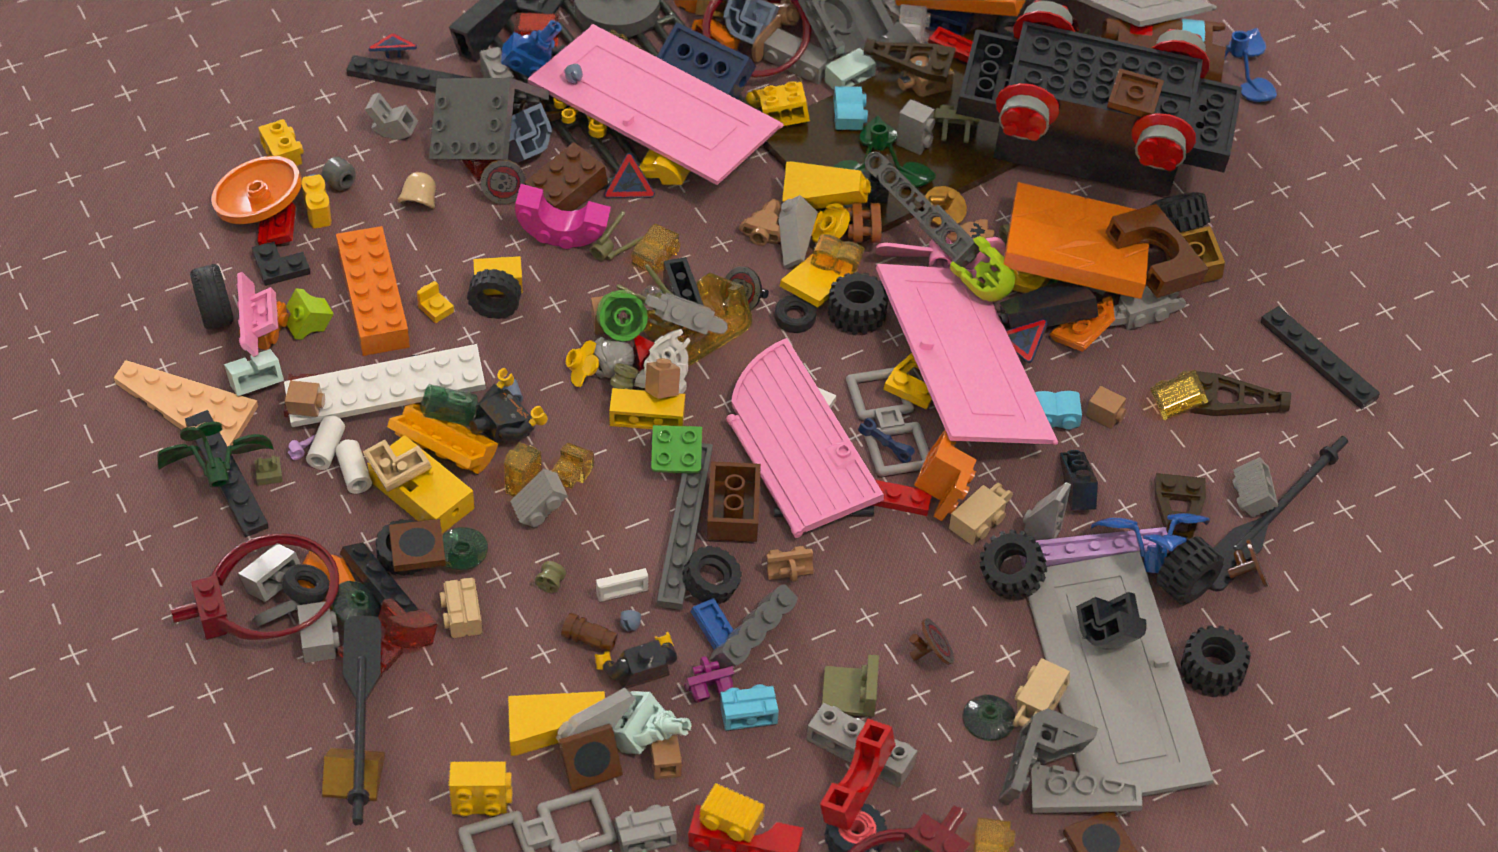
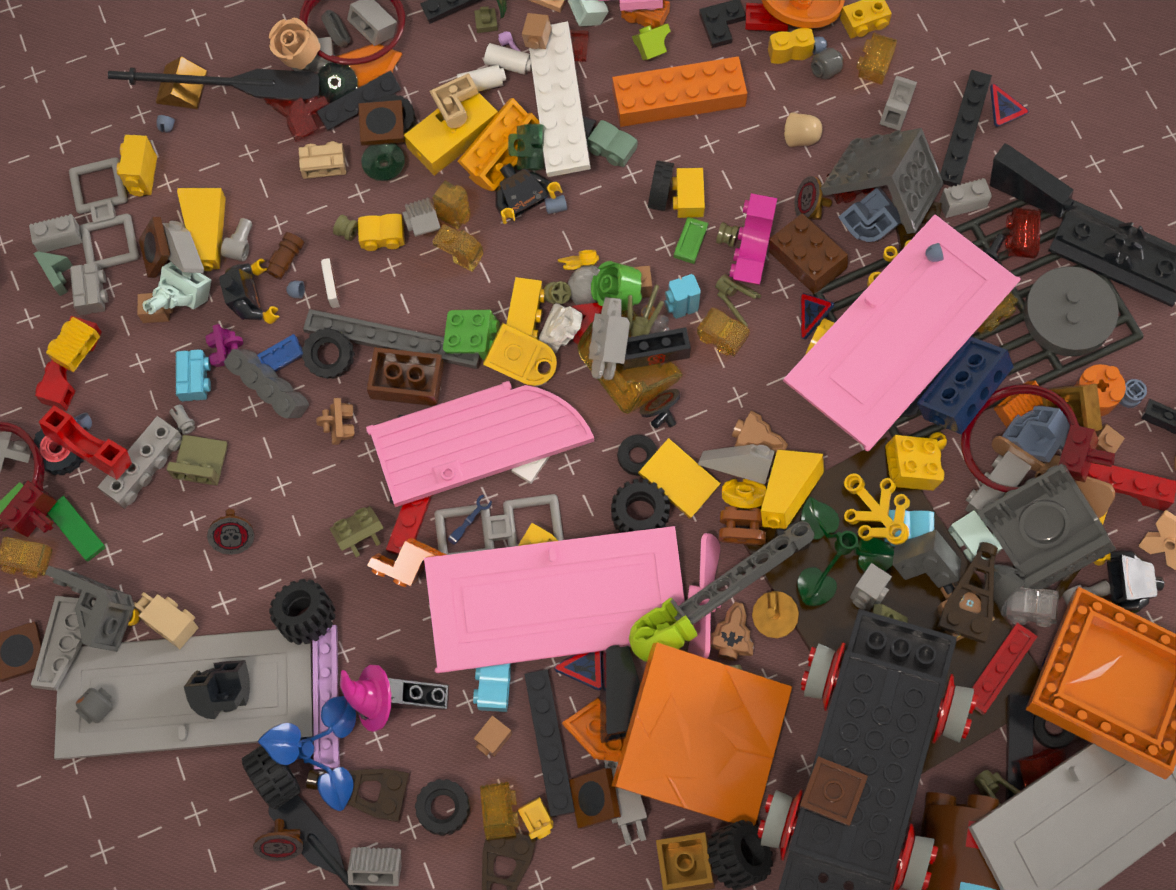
camera: 100 degrees right, 20 degrees up
black tyre [282,564,330,604] -> none
yellow bracket [417,281,454,324] -> none
blue brick [501,20,562,77] -> none
medium nougat brick [645,358,680,399] -> none
clear yellow brick [811,234,865,276] -> none
tan brick [949,483,1013,545] -> none
dish [963,695,1016,741] -> none
light grey slope [1023,482,1071,540] -> none
reddish brown arch [1105,204,1208,298] -> none
black tyre [1180,625,1251,697] -> none
none -> green tile [48,495,106,562]
none -> sand blue hinge [74,413,92,430]
none -> dark grey head [75,687,113,724]
none -> sand blue hinge [156,115,175,133]
none -> light grey pin [169,405,195,434]
none -> light grey pin [221,218,253,262]
none -> light nougat brick [269,18,320,70]
none -> olive plate [329,506,383,557]
none -> dark pink piece [340,665,391,732]
none -> yellow brick [358,214,405,251]
none -> black tyre [415,779,470,836]
none -> yellow tile [483,323,557,386]
none -> yellow bracket [518,797,554,839]
none -> black plate [524,669,575,818]
none -> reddish brown tile [569,768,621,829]
none -> sand green brick [587,120,638,167]
none -> medium azure brick [664,274,701,319]
none -> bright green tile [674,217,709,264]
none -> olive wheel [716,222,739,248]
none -> yellow plant [844,474,910,545]
none -> clear yellow brick [856,33,897,85]
none -> dark grey brick [892,530,961,588]

